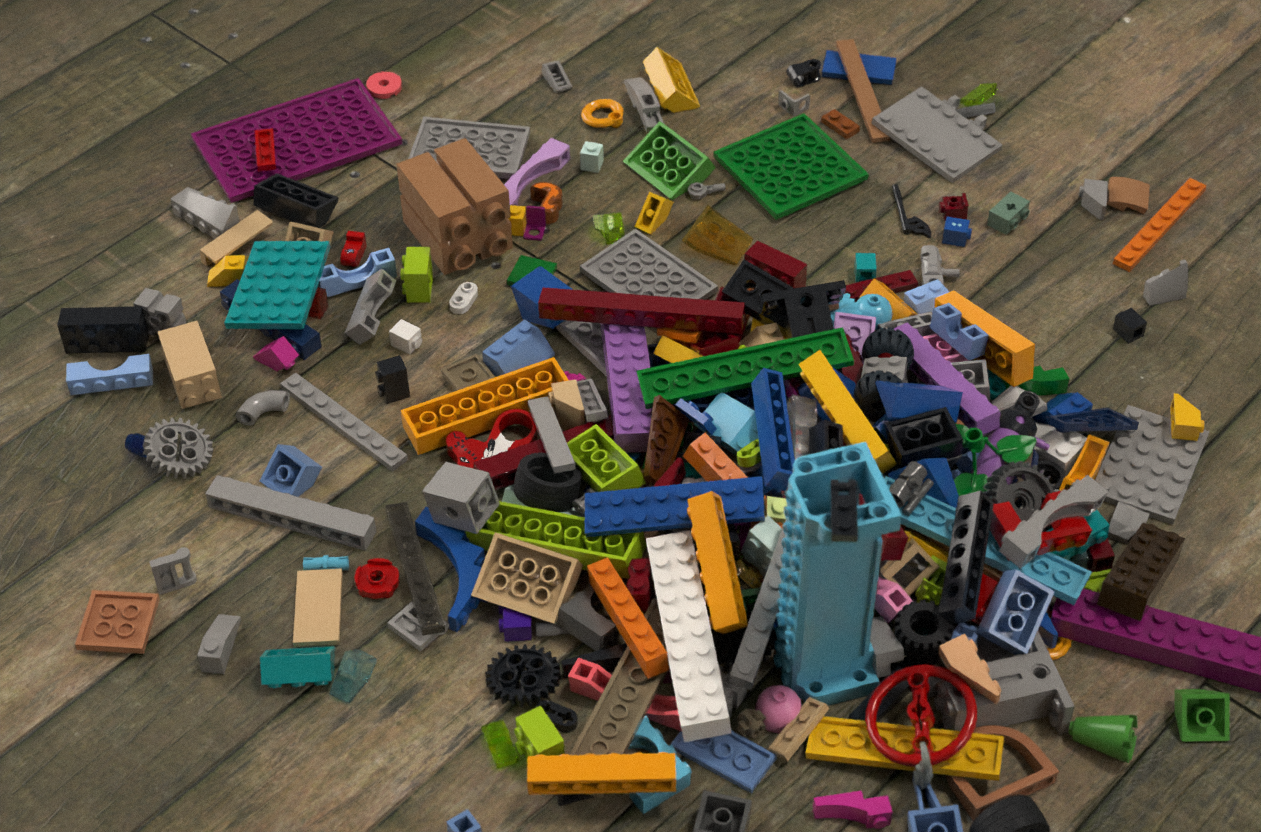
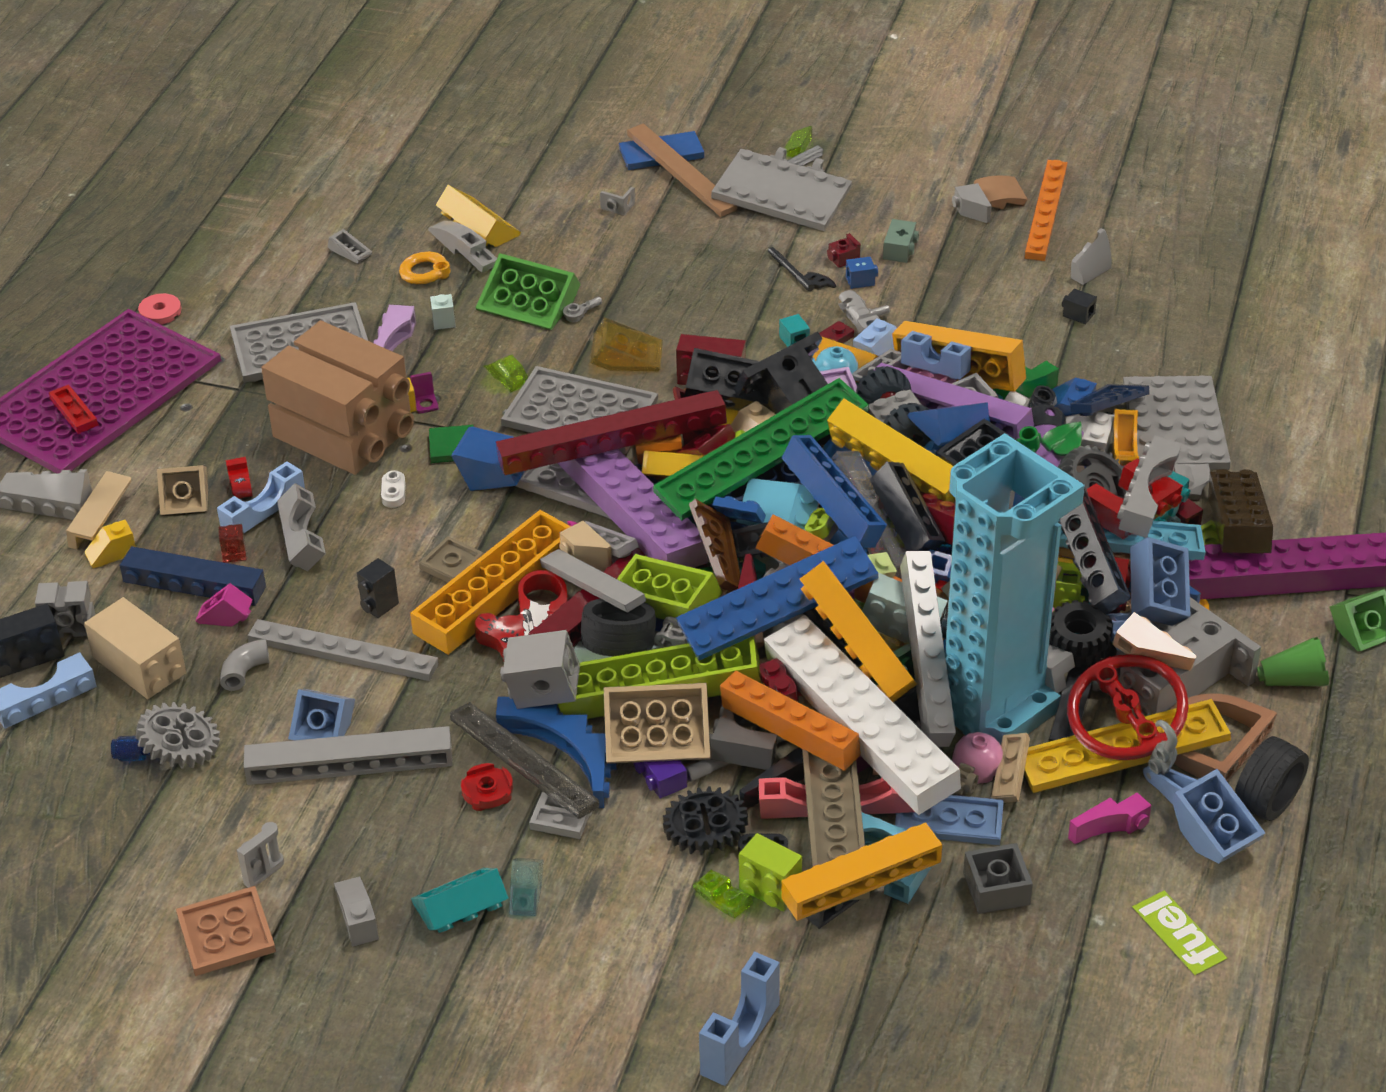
camera: 25 degrees left, 5 degrees down
teal plate [224,241,331,329] -> none
black slope [253,173,339,228] -> none
tan tile [293,568,343,647] -> none
medium azure pin [303,555,349,571] -> none
white brick [389,319,422,354] -> none
lime brick [400,247,433,303] -> none
medium blue slope [482,319,555,377] -> none
dark orange animal [530,182,563,224] -> none
yellow slope [634,192,674,234] -> none
green plate [713,113,869,220] -> none
black piece [786,59,821,87] -> none
dark orange plate [821,109,860,140] -> none
black plate [830,479,858,542] -> none
yellow slope [1170,393,1205,441] -> none

